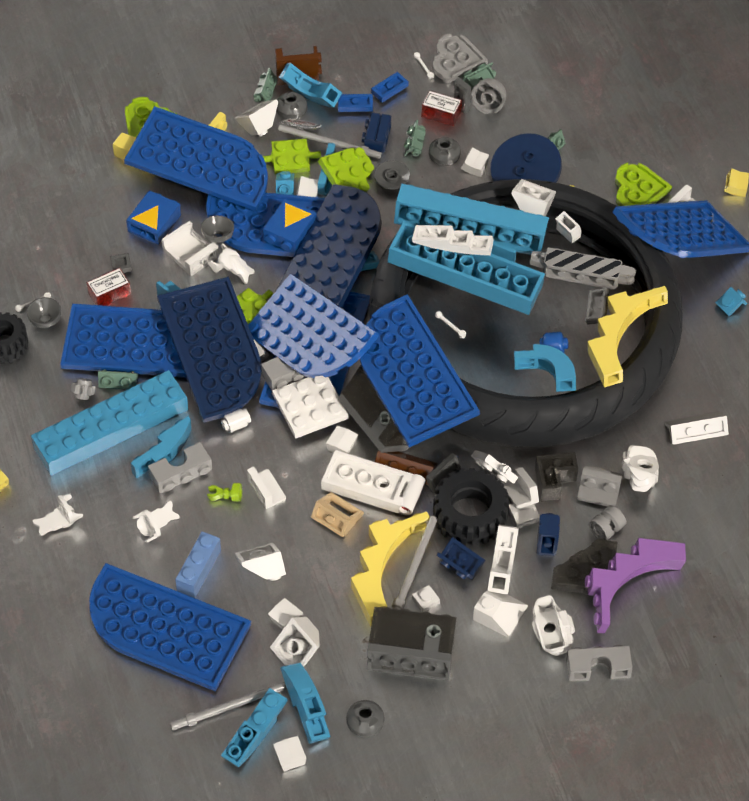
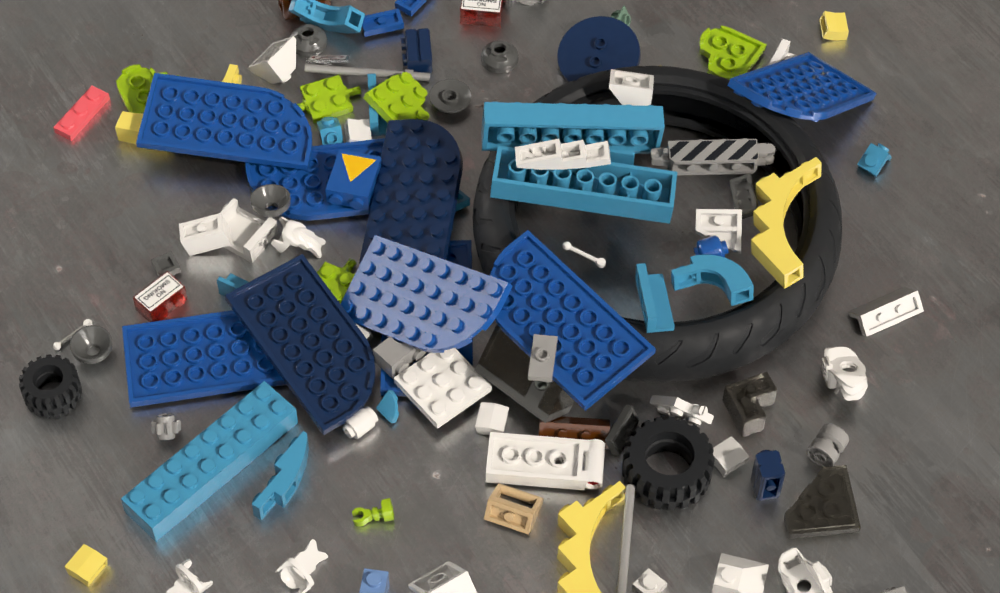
camera: 15 degrees left, 0 degrees up
sand green hinge [98,369,138,390] -> none
blue brick [126,190,181,245] -> none
light grey arch [148,442,212,493] -> none
white panel [247,467,286,509] -> none
sand green hinge [253,68,277,102] -> none
sand green hinge [404,120,426,156] -> none
dark blue bracket [436,537,486,580] -> none
white piece [461,147,489,177] -> none
white arch [488,524,519,594] -> none
white panel [504,467,539,509] -> none
white piece [555,211,581,243] -> none
light grey bracket [577,466,623,507] -> none
medium lavender arch [585,538,686,634] -> none
none -> coral plate [53,86,110,141]
none -> white panel [179,213,232,256]
none -> dark azure tile [376,390,399,423]
none -> light grey plate [528,334,558,382]
none -> dark azure panel [635,263,675,333]
none -> white wing [696,209,742,254]

